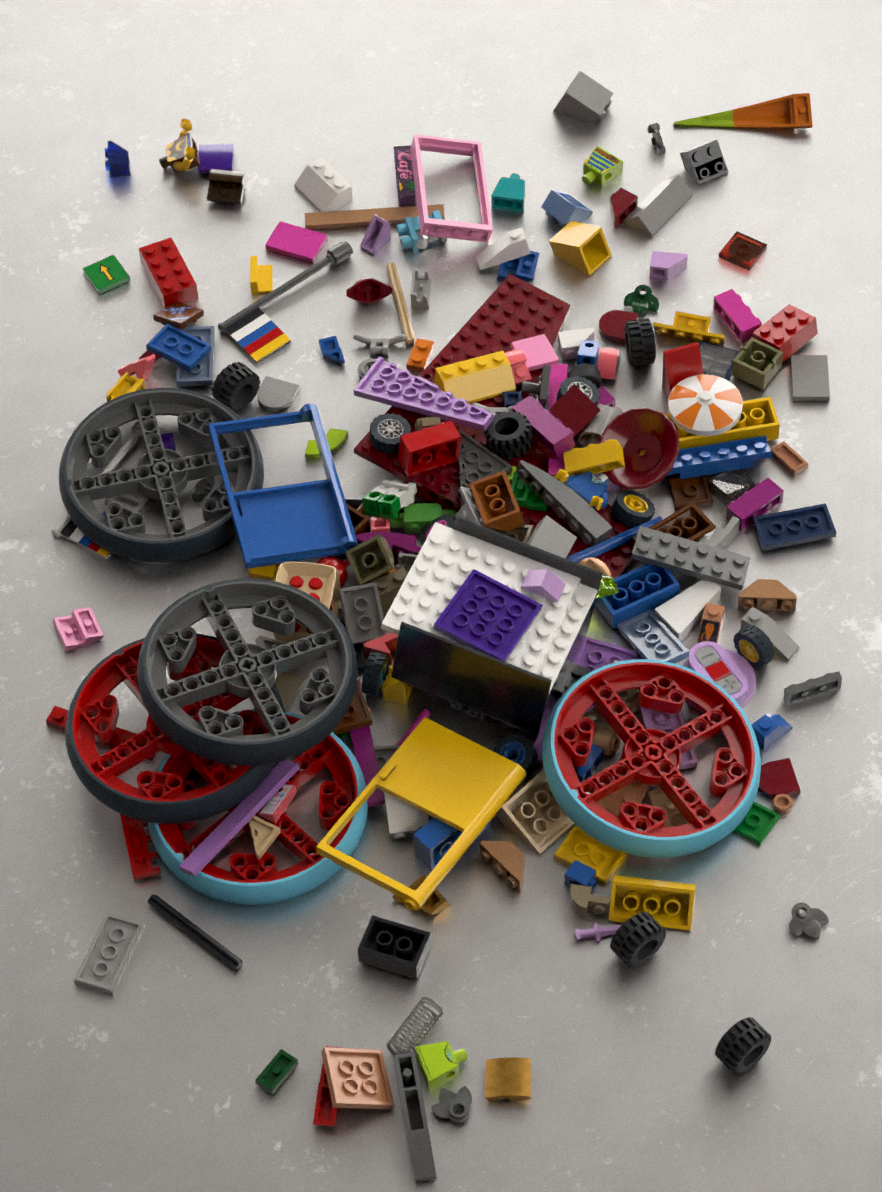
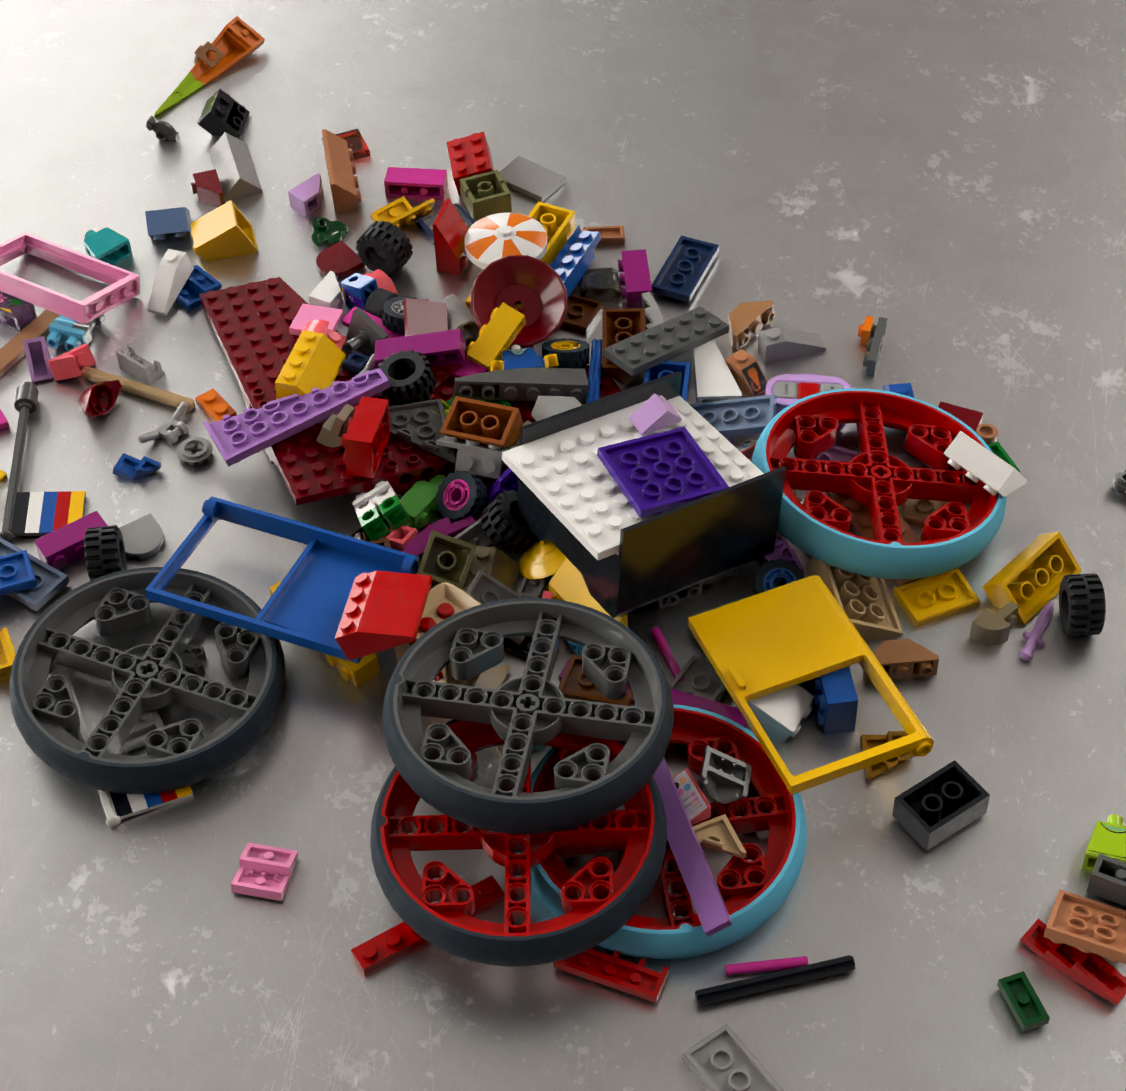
camera: 55 degrees left, 5 degrees down
lime tile [305,428,349,459] -> none
black wheel [369,413,411,454] -> none
light grey piece [386,997,443,1056] -> none
light grey slope [553,71,614,124] -> none
blue brick [564,859,598,891] -> none
lime torso [582,146,623,186] -> none
black wheel [733,624,775,669] -> none
none -> magenta brick [34,511,108,570]
none -> coral slope [47,343,96,381]
none -> medium nougat bracket [194,41,224,68]
none -> nougat slope [322,129,361,213]
none -> red slope [335,571,433,661]
none -> dark grey slope [699,746,752,804]
none -> dark pink bar [725,956,808,976]
none -> orange plate [858,316,874,347]
none -> white slope [943,431,1027,497]

